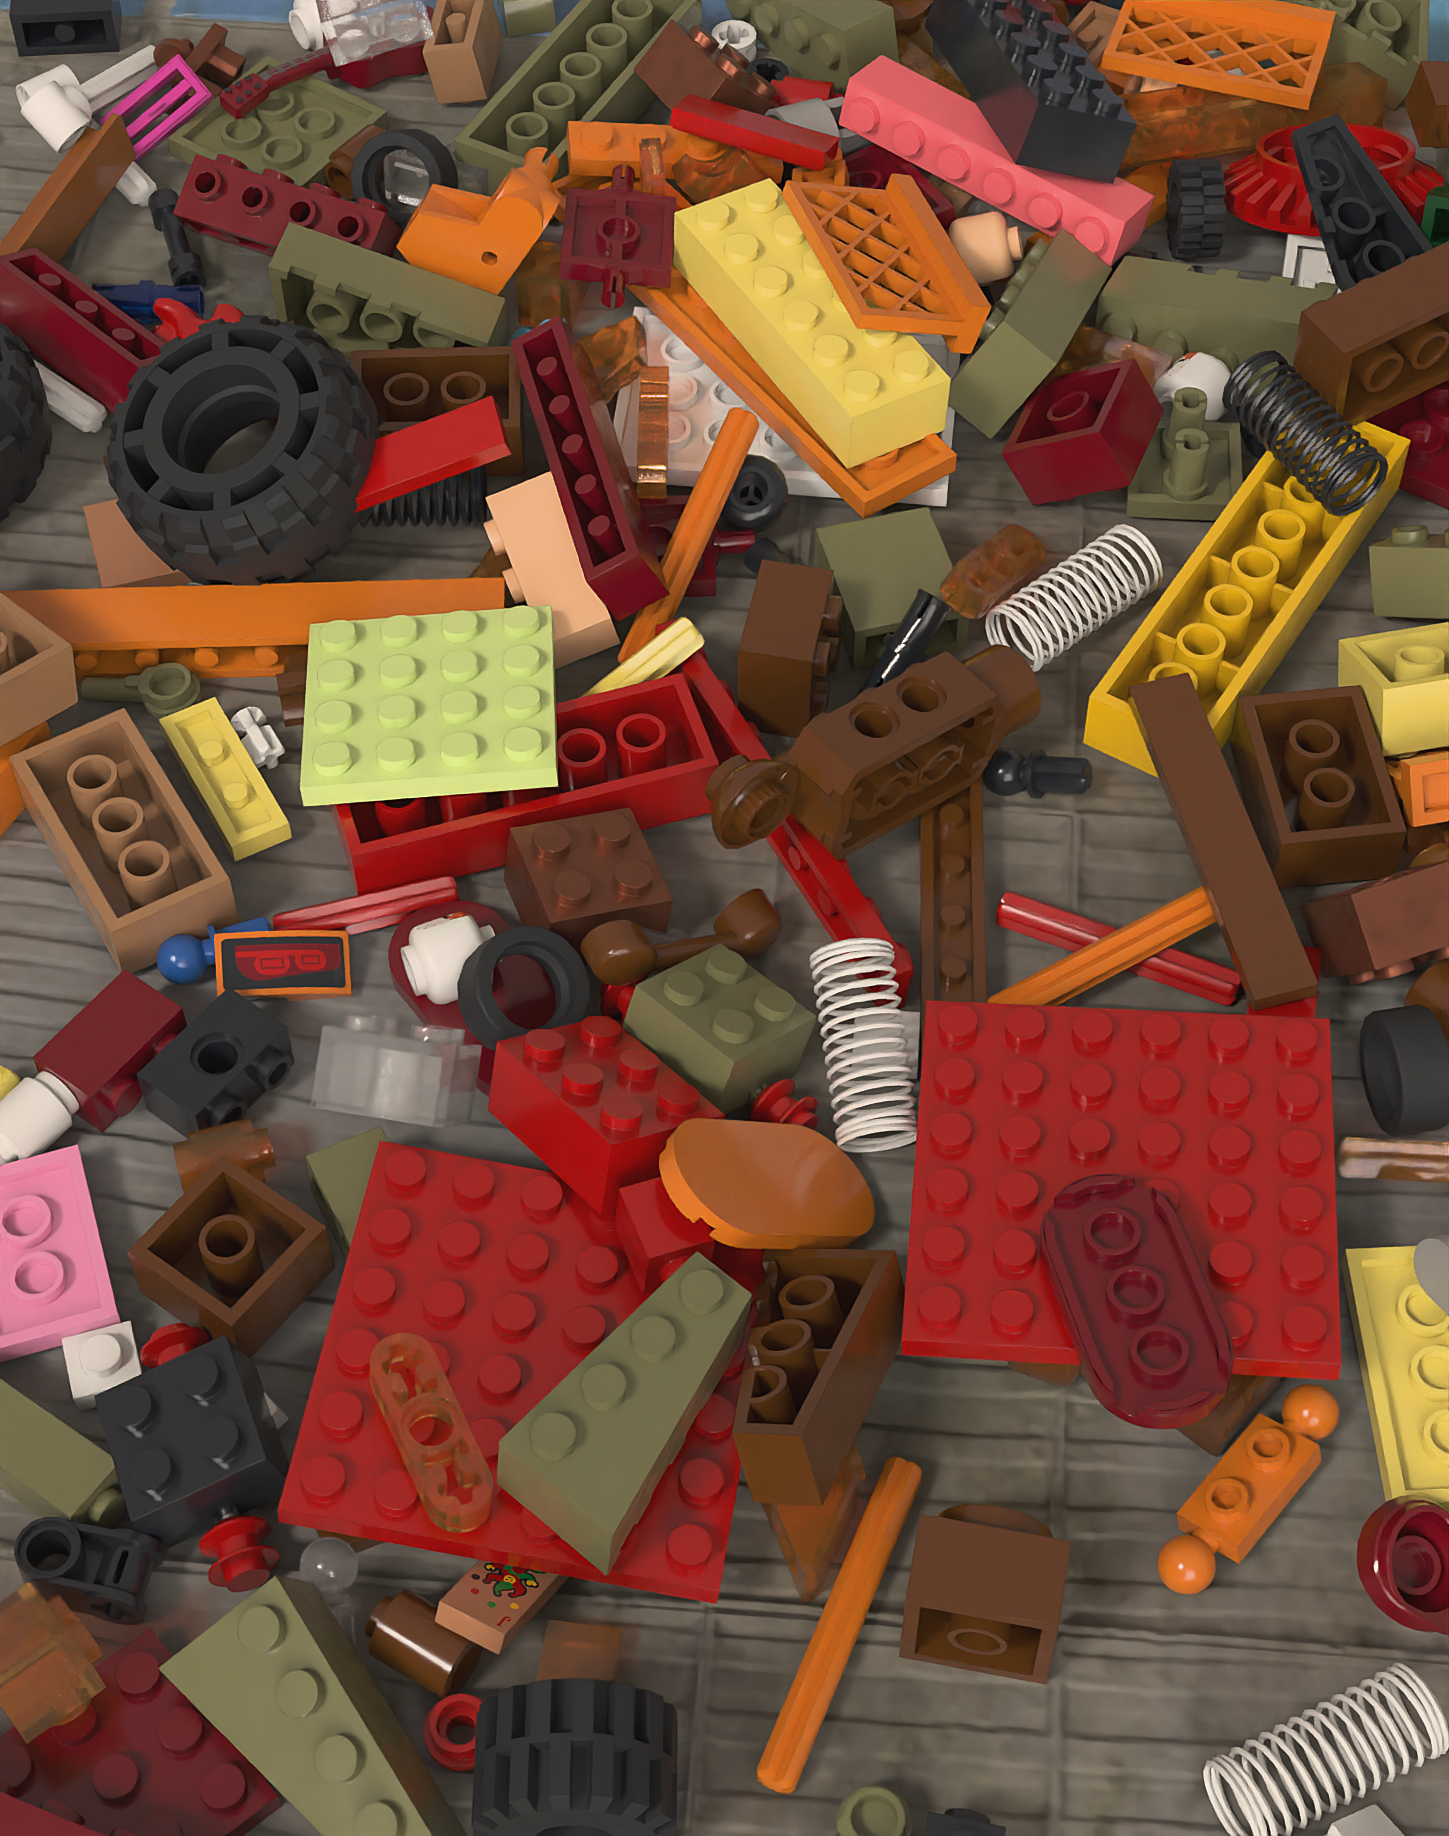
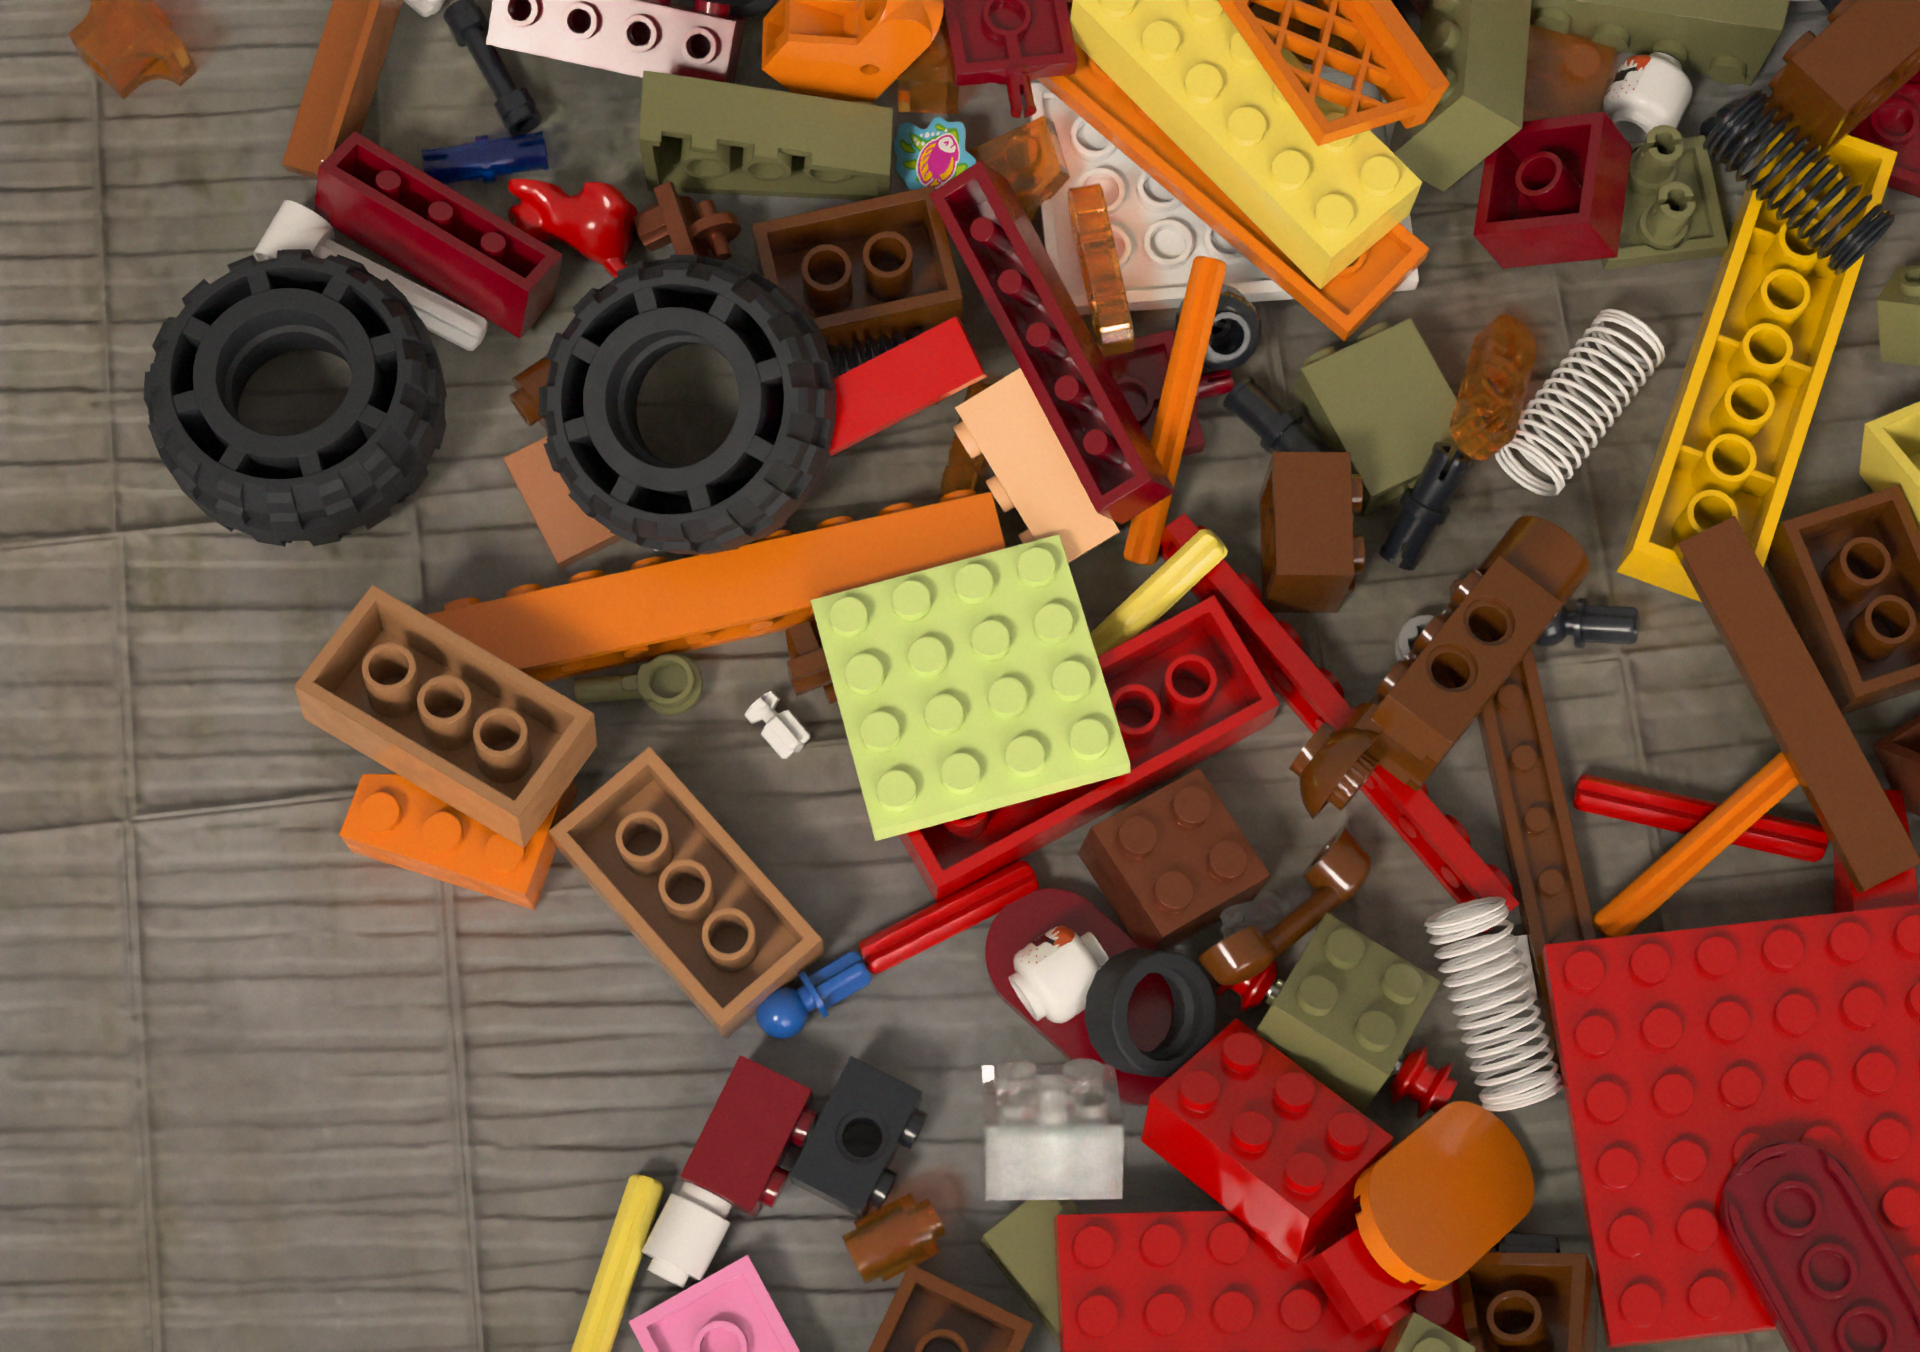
camera: 15 degrees left, 20 degrees up
light yellow plate [159,697,292,862] -> none
slope [214,930,353,1001] -> none

